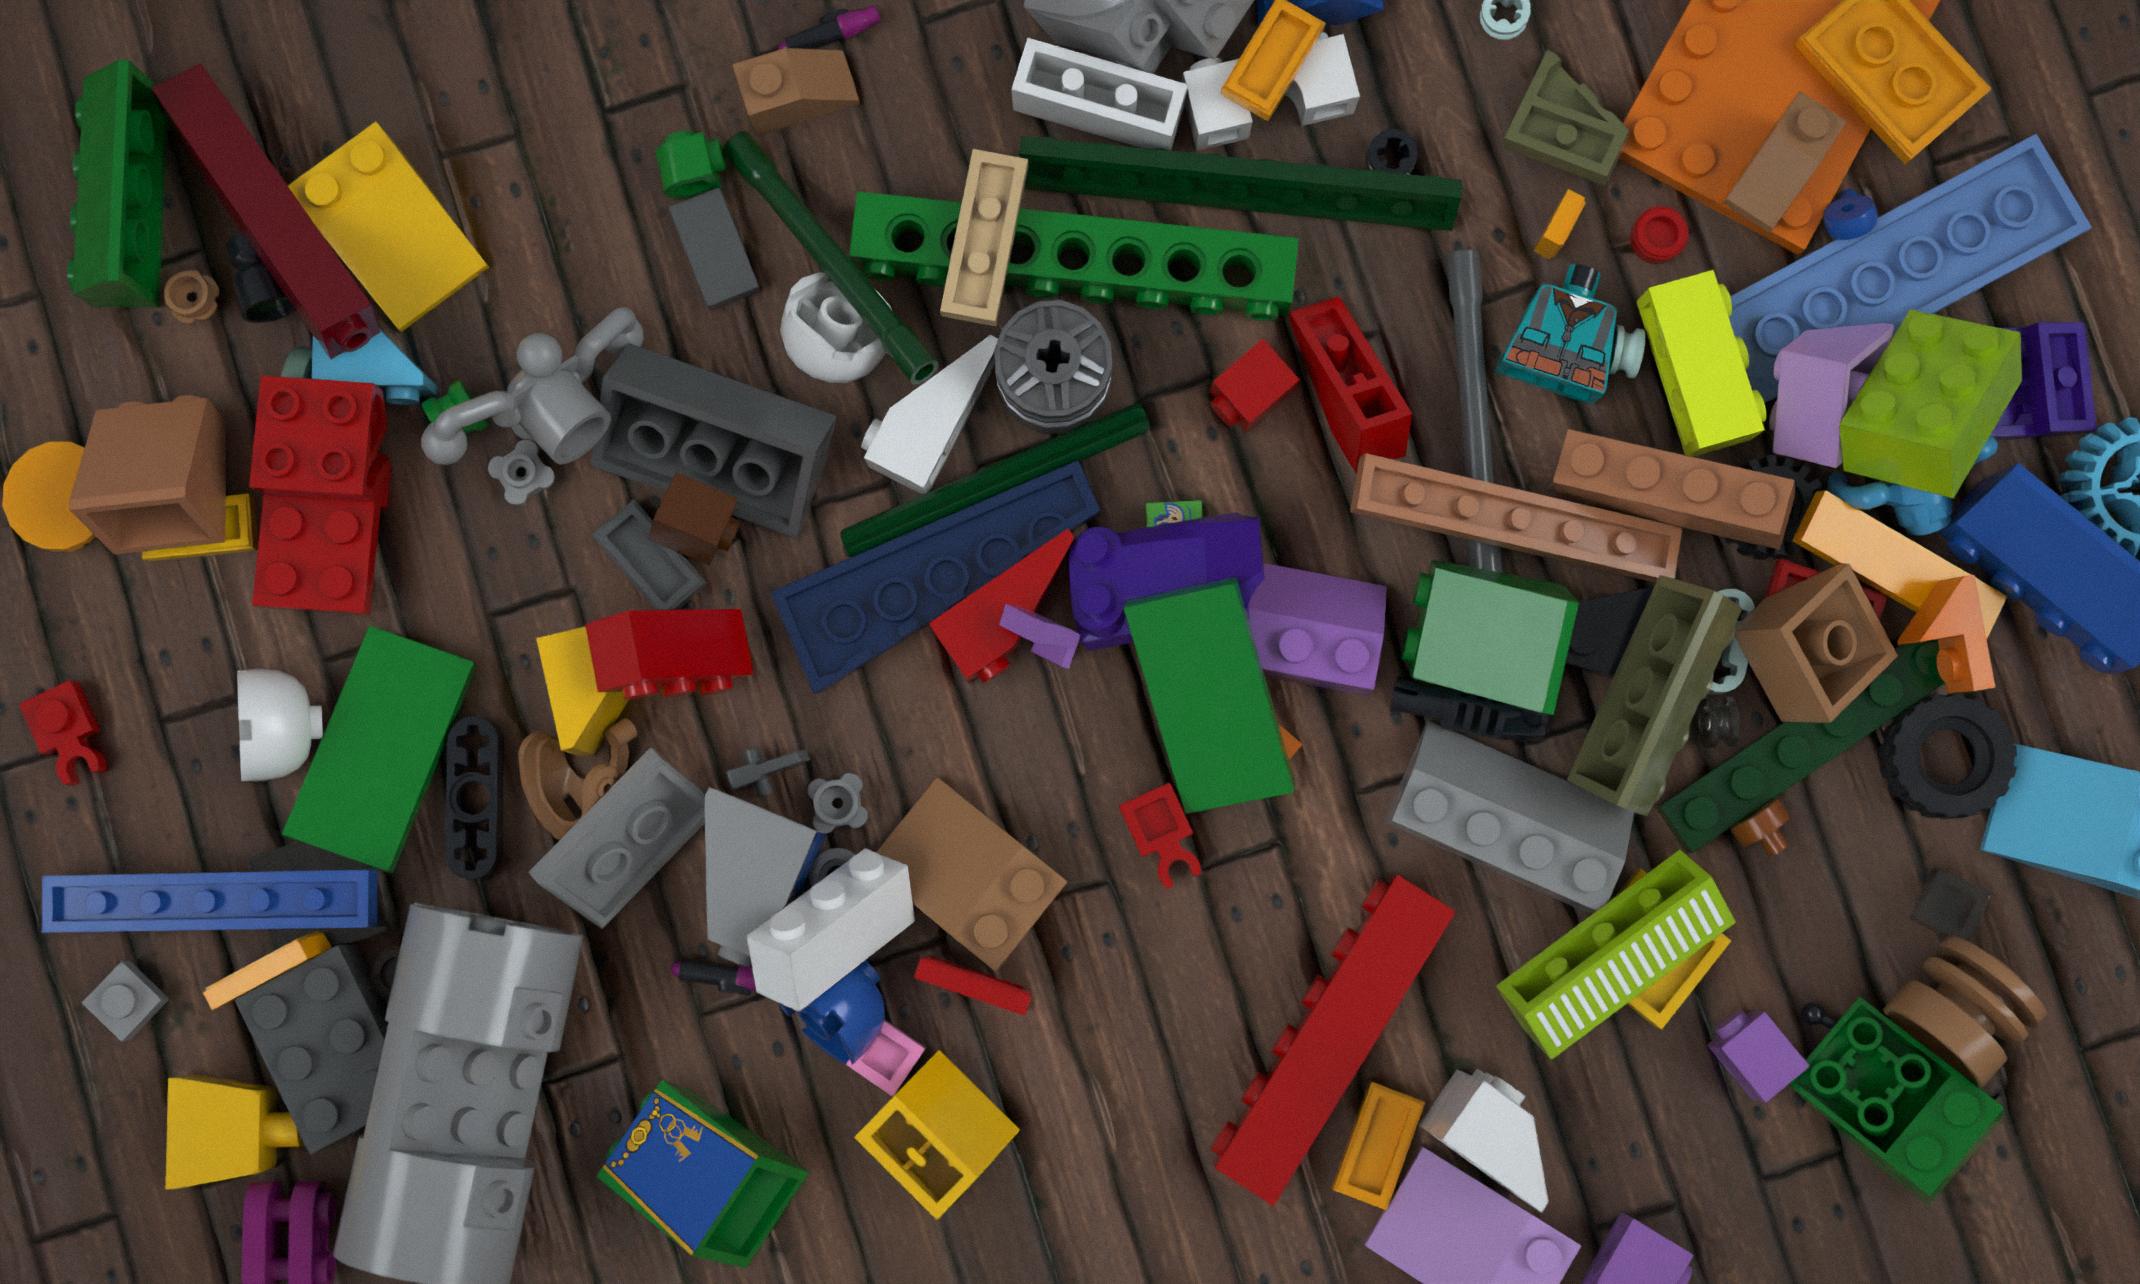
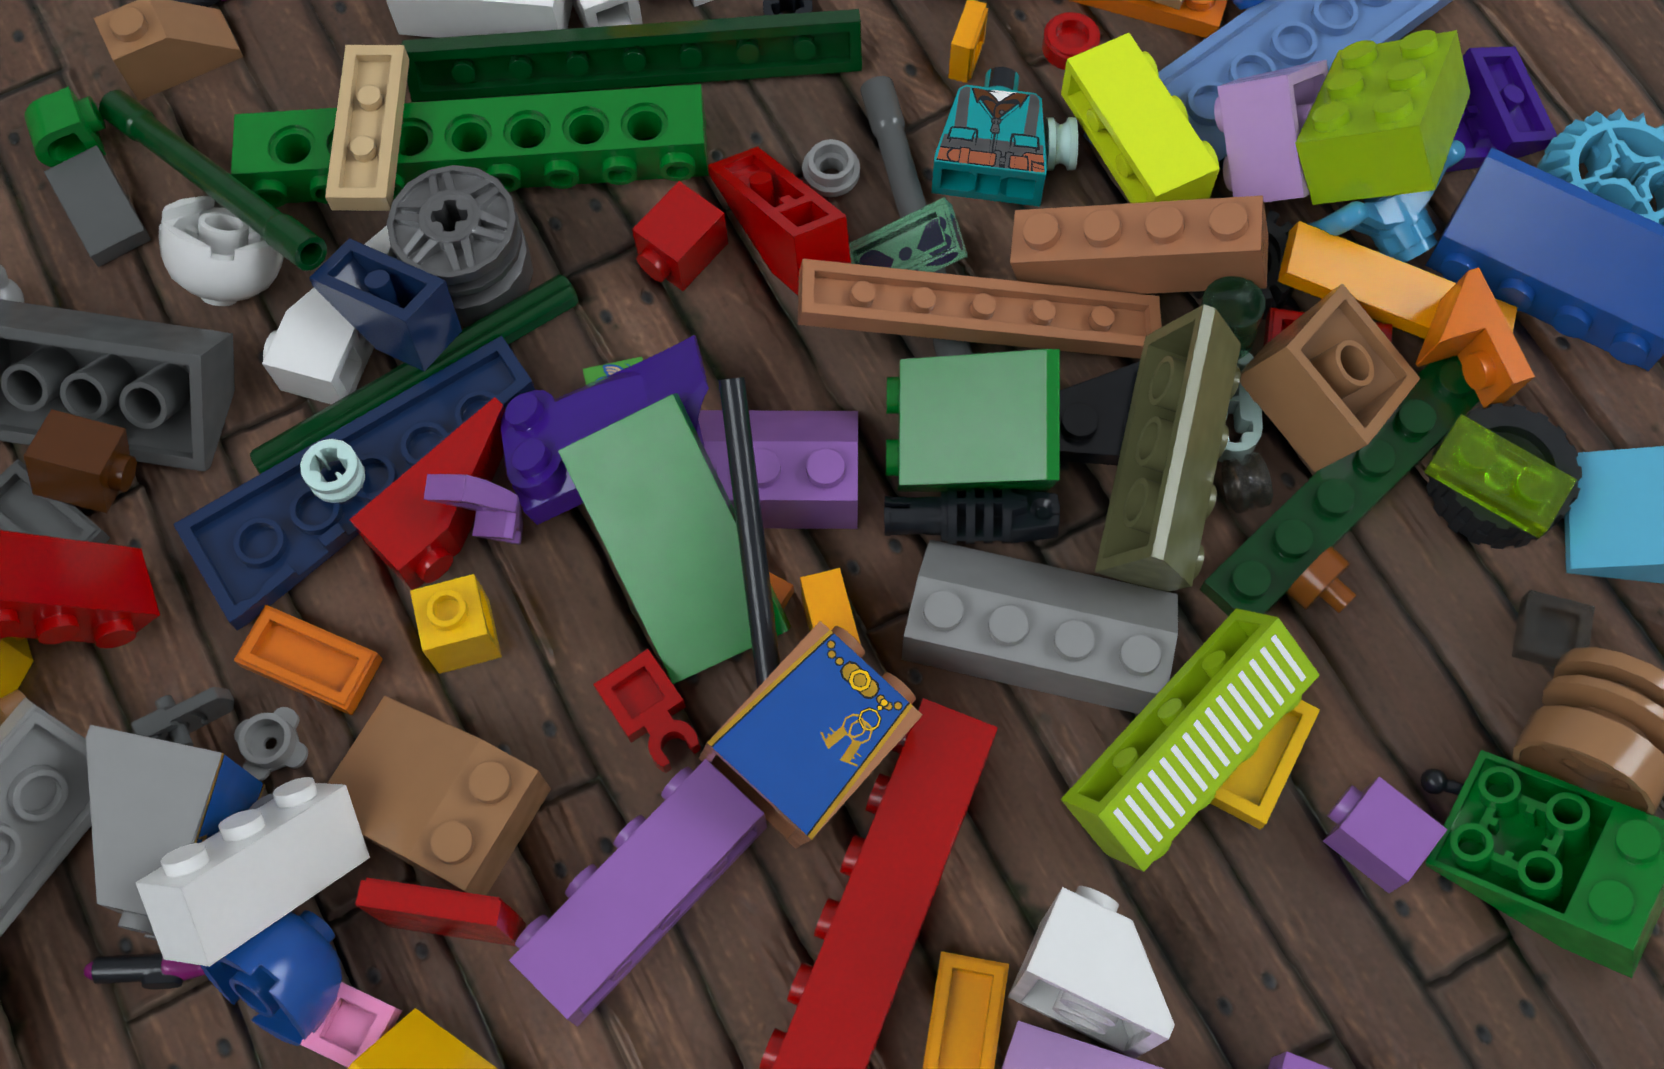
camera: 10 degrees left, 15 degrees down
none -> orange tile [233,605,383,716]
none -> light aqua bush [300,439,365,503]
none -> dark blue slope [309,238,462,372]
none -> yellow brick [410,574,502,674]
none -> medium lavender brick [509,759,767,1027]
none -> blue slope [698,621,923,849]
none -> black piece [718,377,780,688]
none -> light orange piece [800,568,860,643]
none -> light grey plate [802,139,860,197]
none -> clear green tile [849,197,968,272]
none -> clear green wheel [1200,276,1266,360]
none -> clear neon green plate [1424,414,1577,538]

